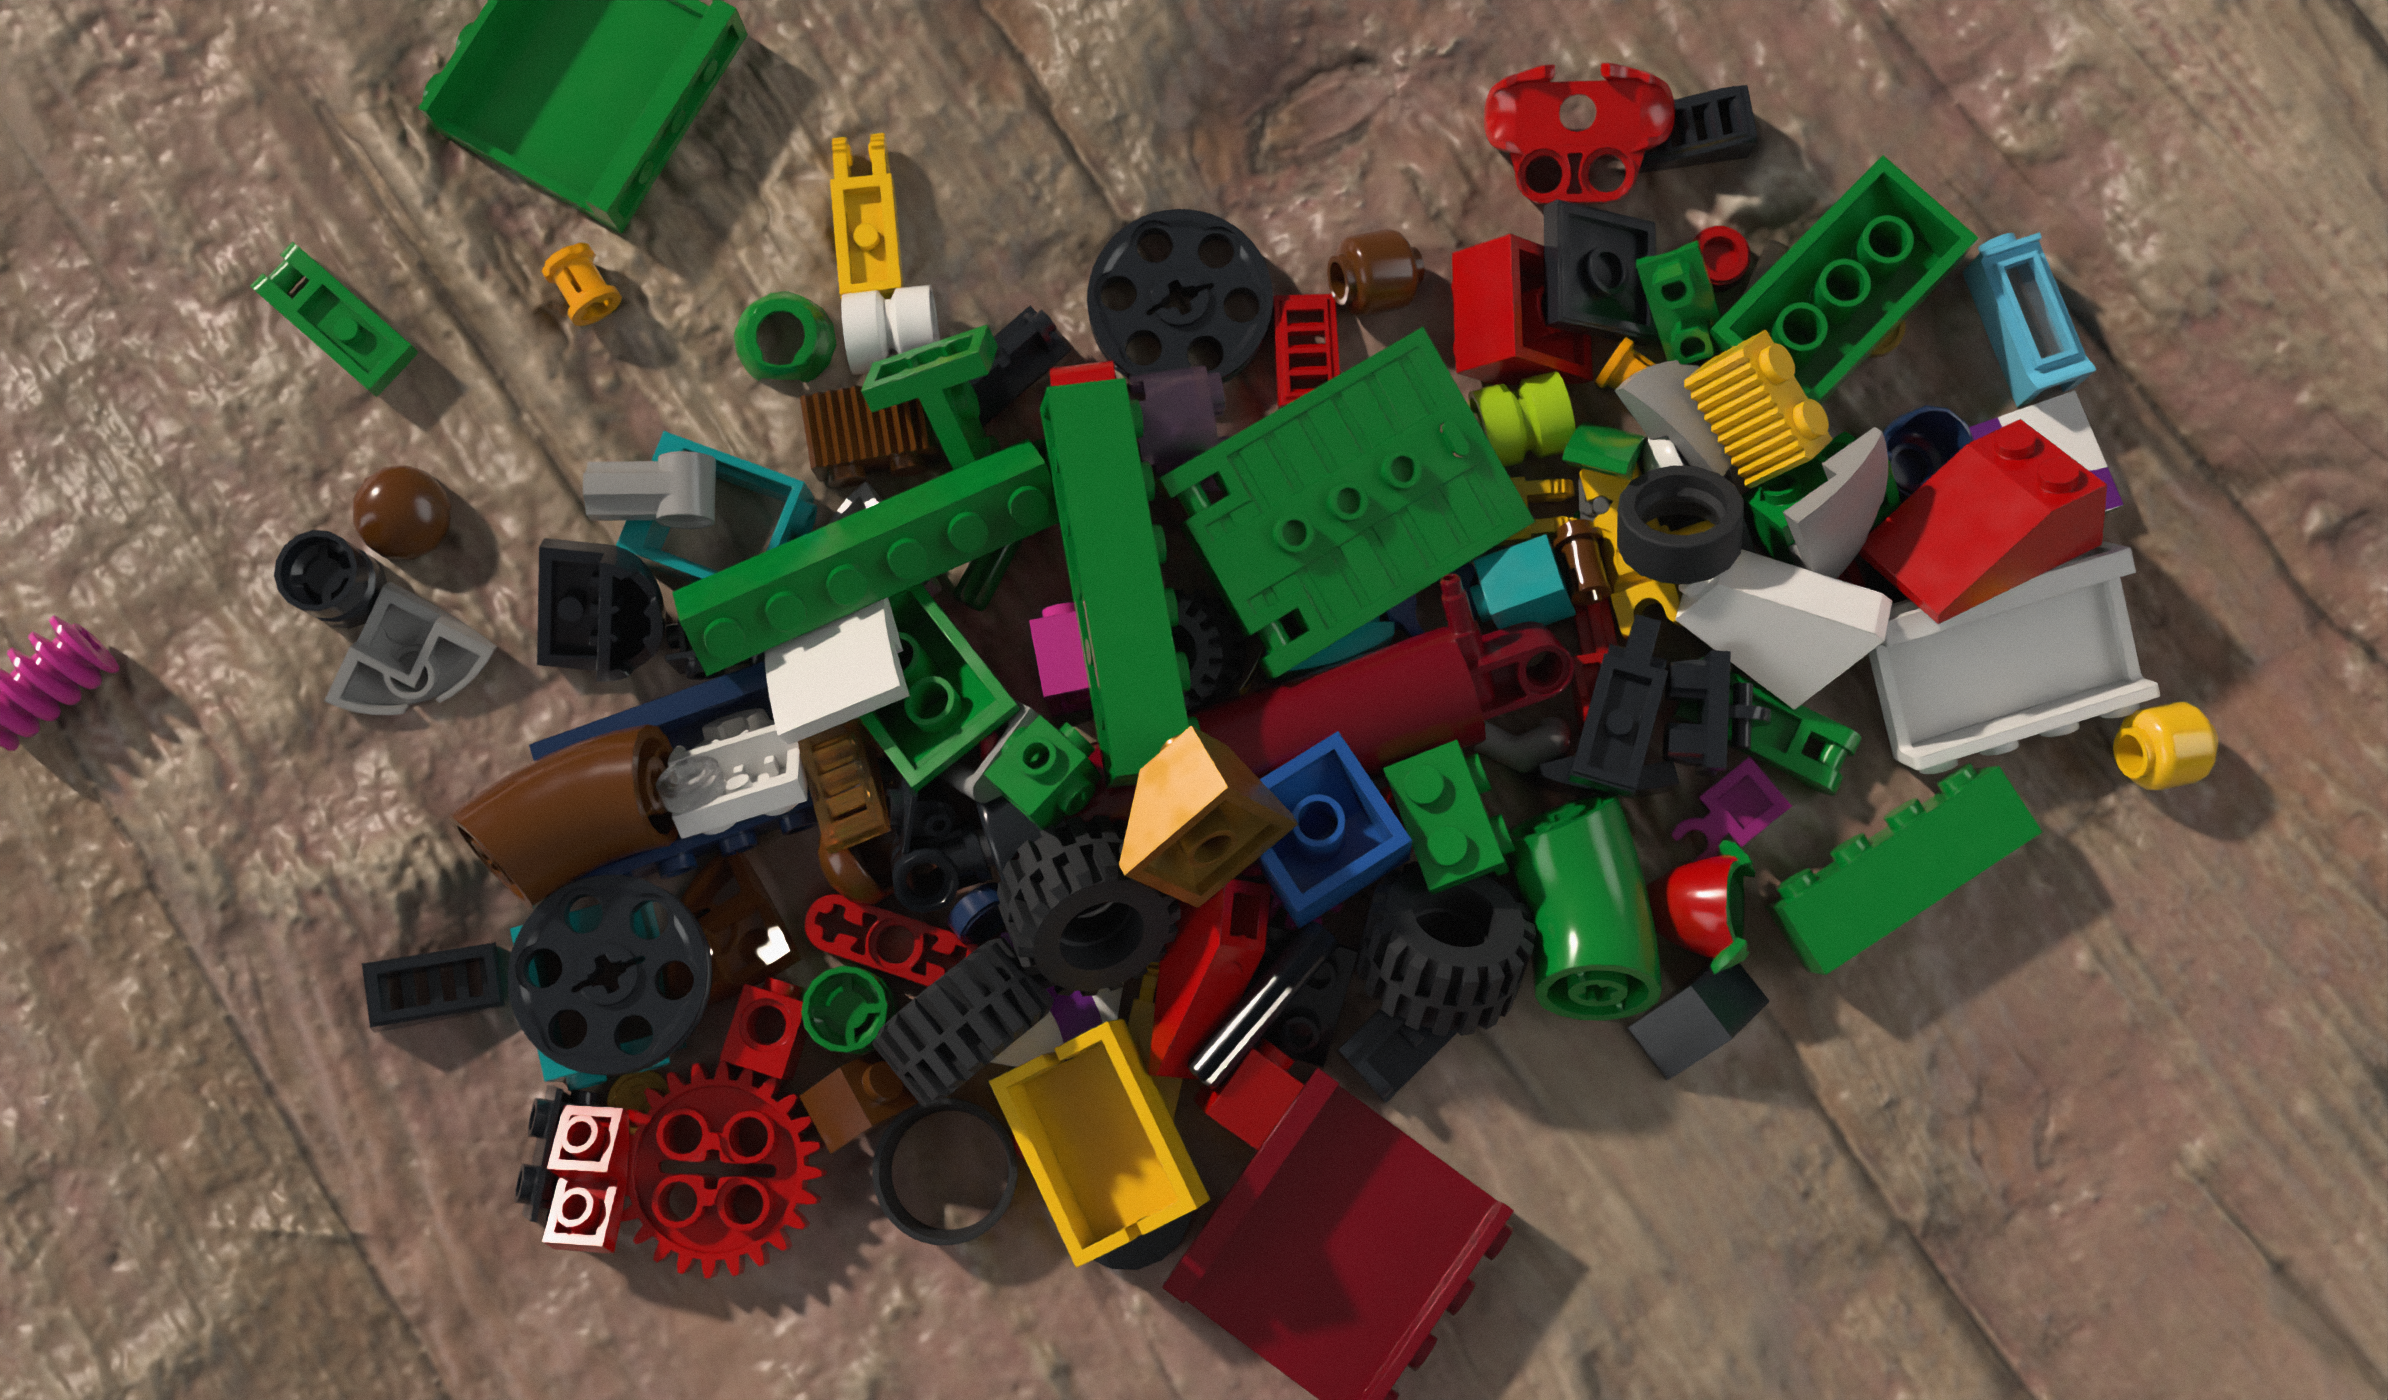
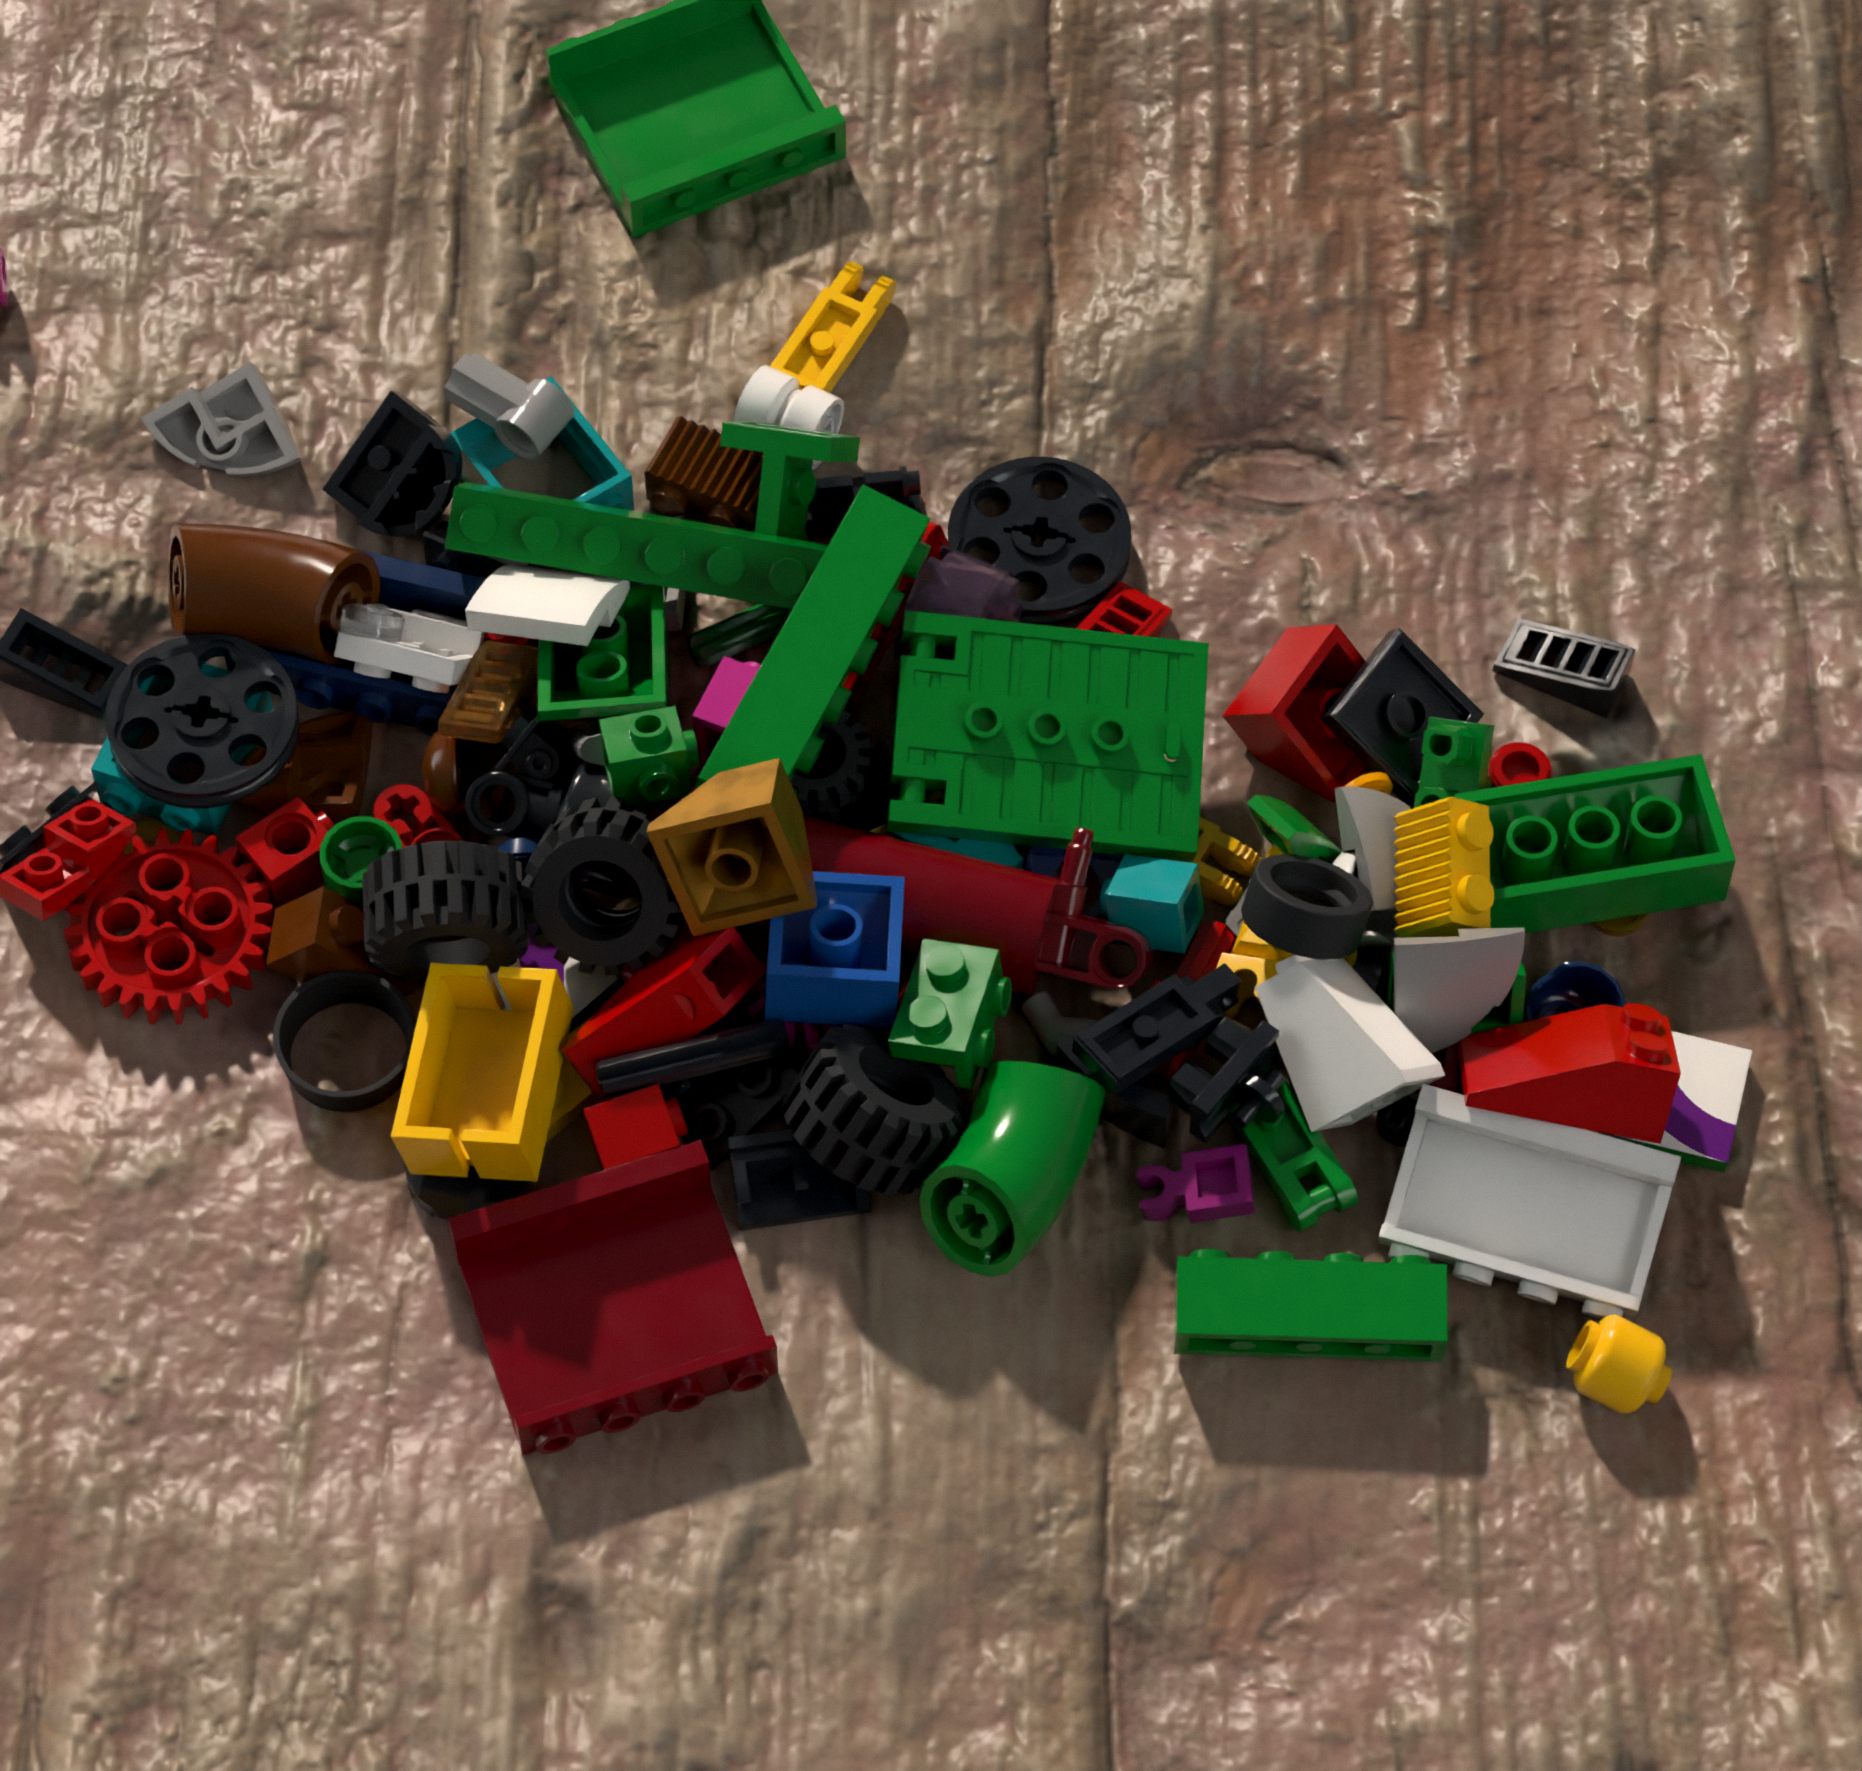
camera: 30 degrees right, 20 degrees down
green plate [250,241,419,397] -> none
black wheel [274,530,387,629] -> none
reddish brown hair [353,465,451,560] -> none
light orange bush [541,242,622,326] -> none
green piece [734,291,836,383] -> none
reddish brown head [1327,229,1424,317] -> none
lime wheel [1468,371,1576,467] -> none
red piece [1484,62,1675,205] -> none
reddish brown pin [1553,519,1612,606] -> none
black slope [1626,961,1770,1080] -> none
red hat [1646,840,1755,974] -> none
medium azure window [1962,232,2096,407] -> none

